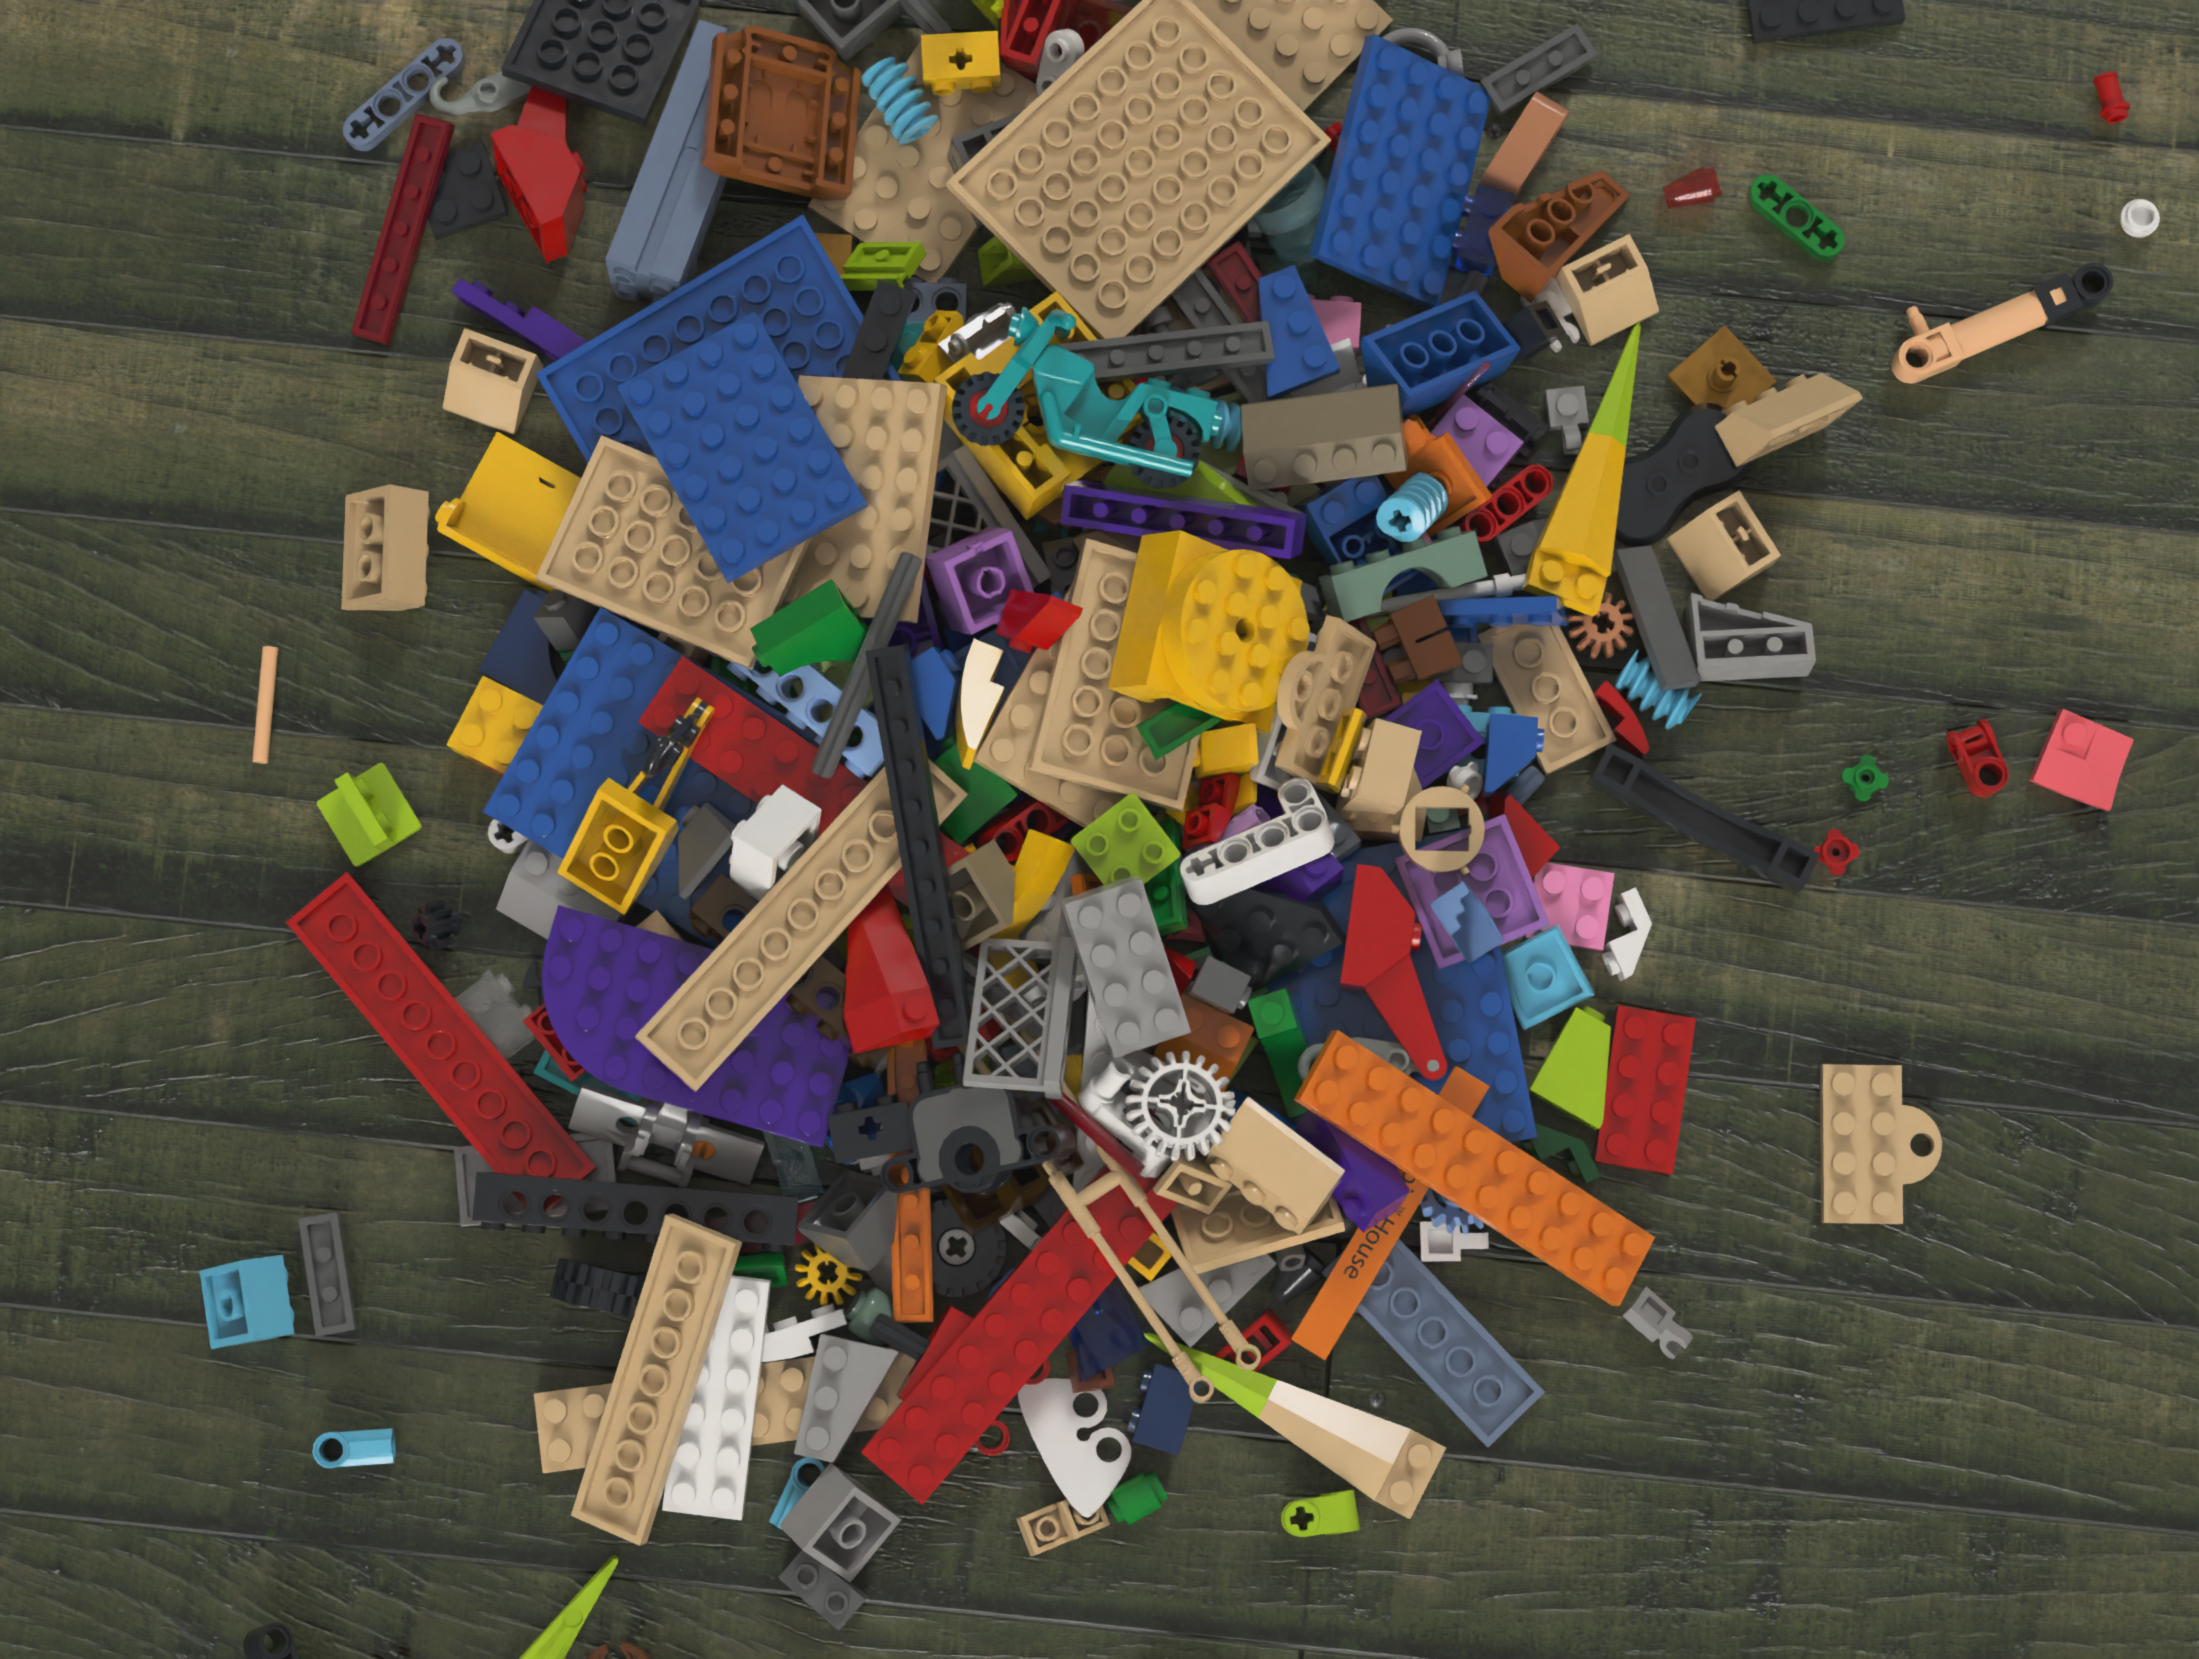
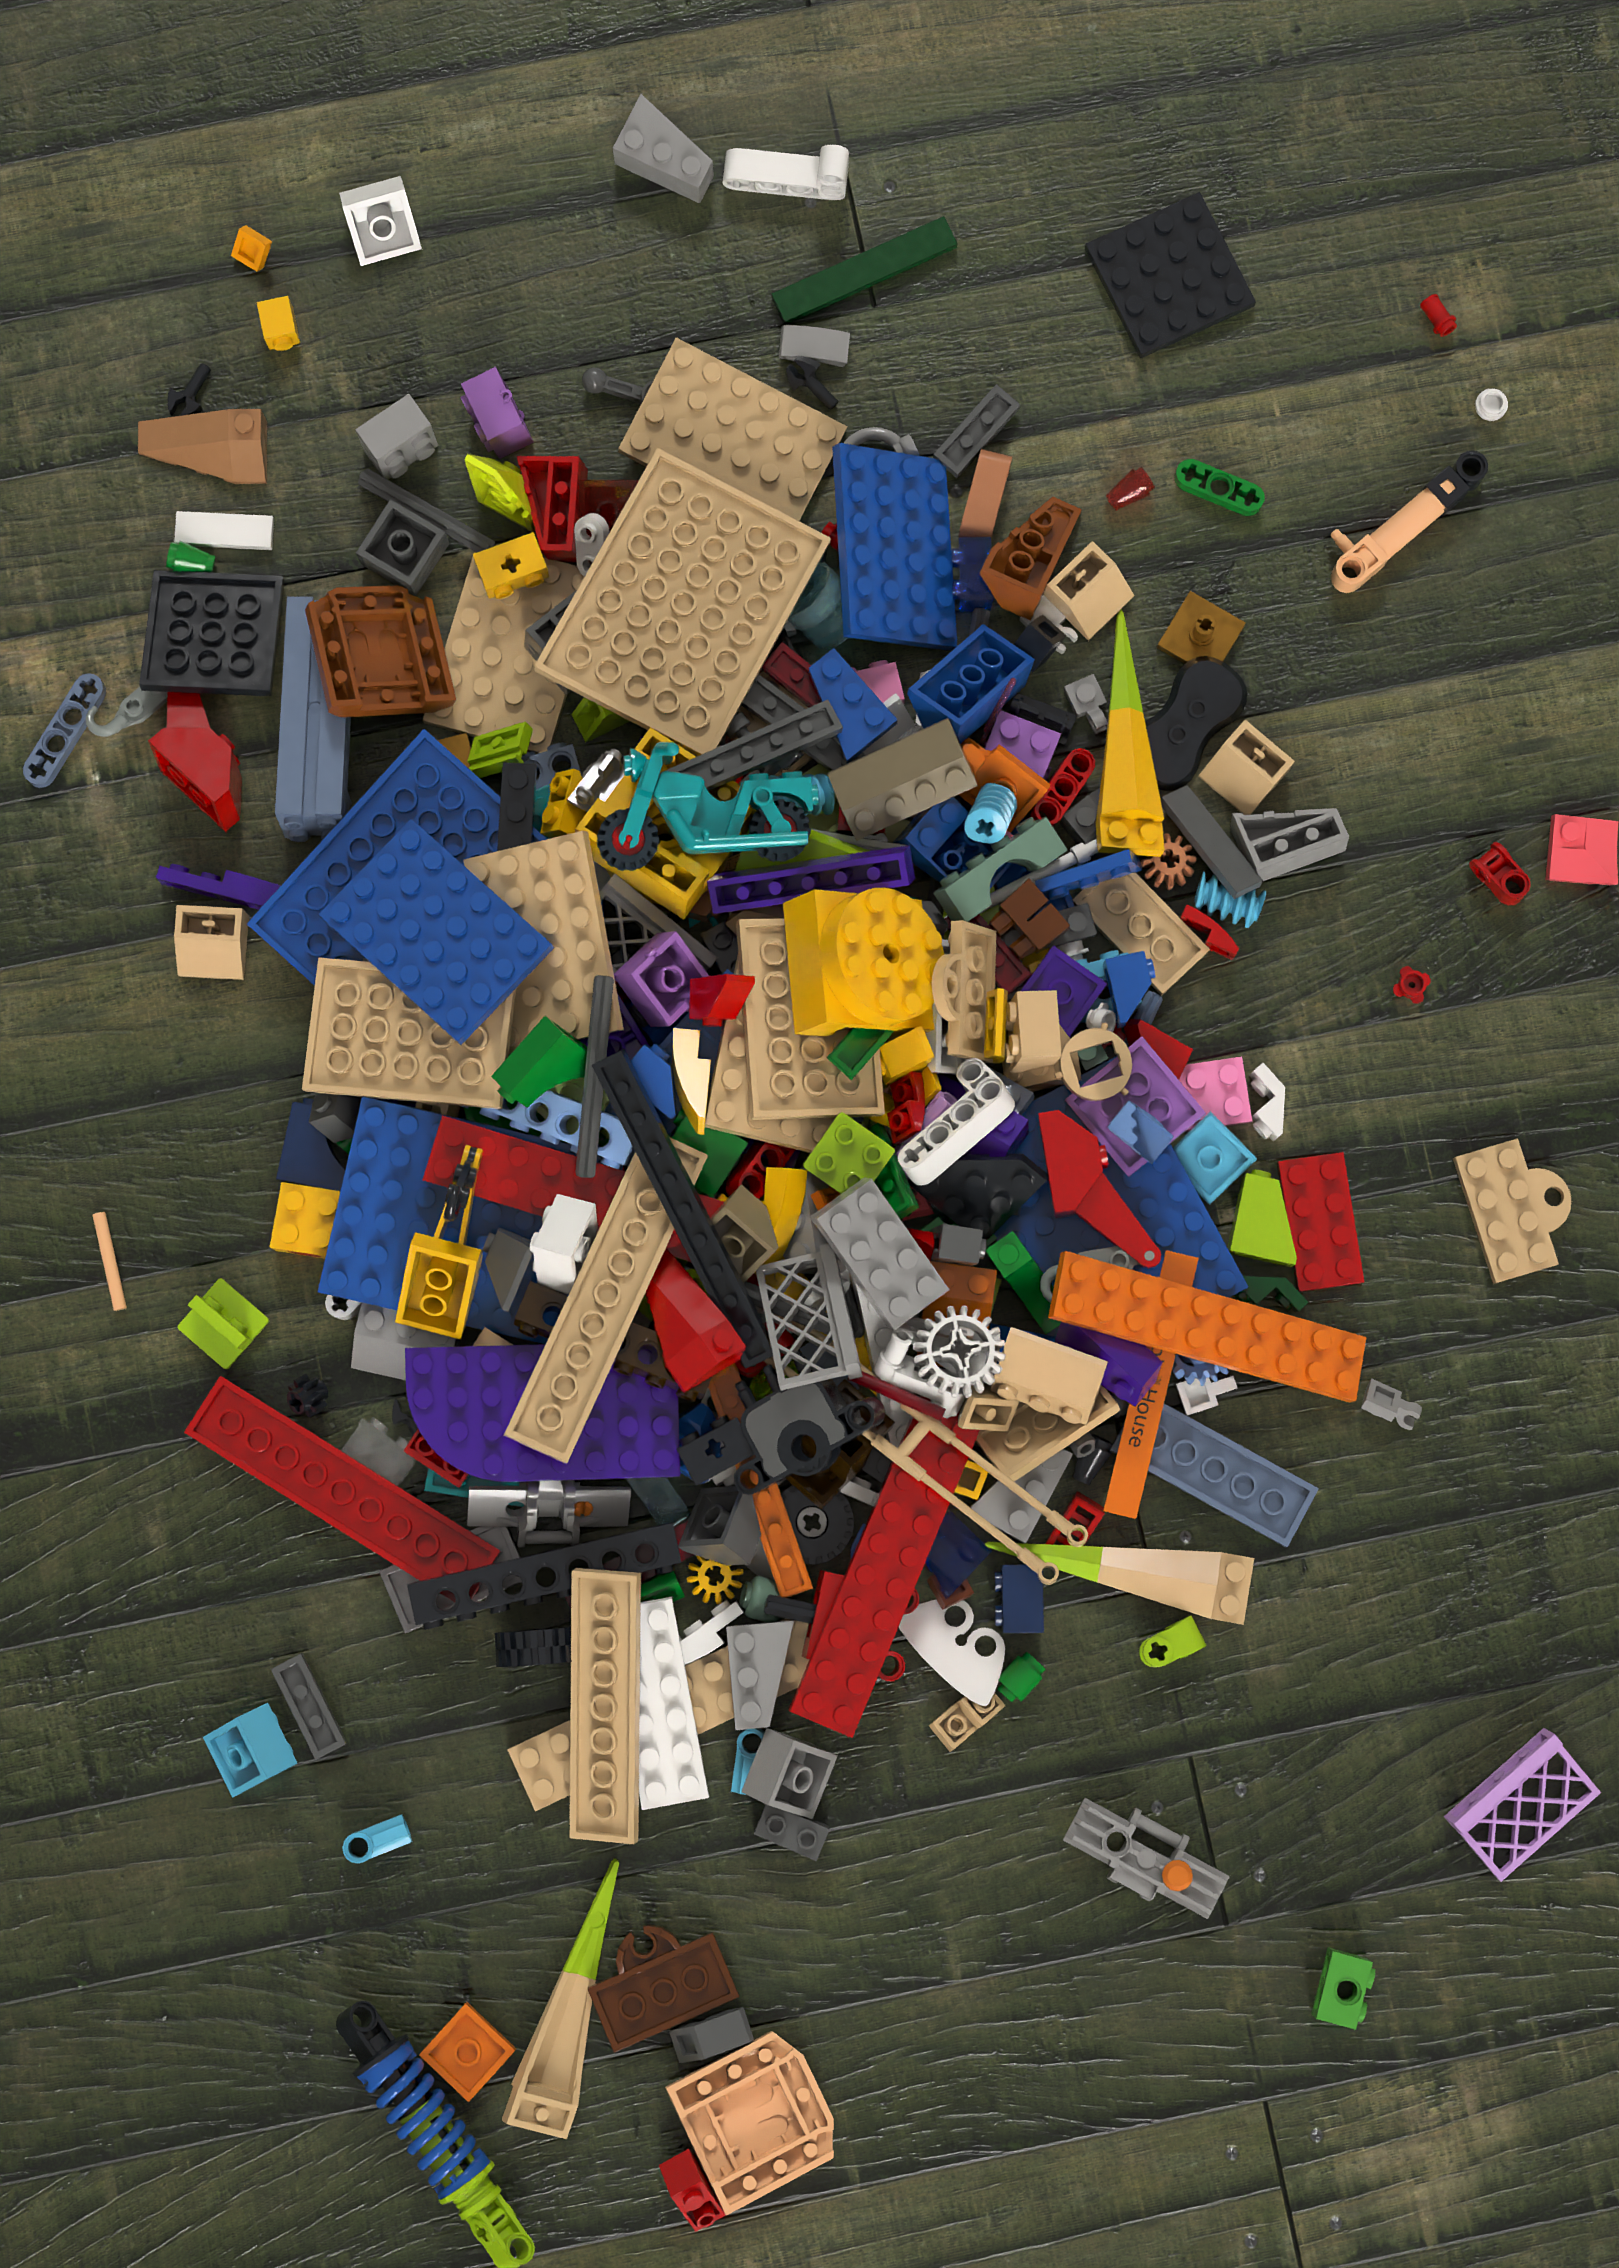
camera: 20 degrees left, 0 degrees up
tan slope [341,484,430,611] -> none
dark red tile [351,113,455,346] -> none
black plate [428,142,509,240] -> none
yellow door [435,432,581,593] -> none
medium azure piece [861,57,939,145] -> none
black arch [1586,743,1821,894] -> none
tan slope [1715,373,1863,467] -> none
green plate [1841,755,1889,802] -> none

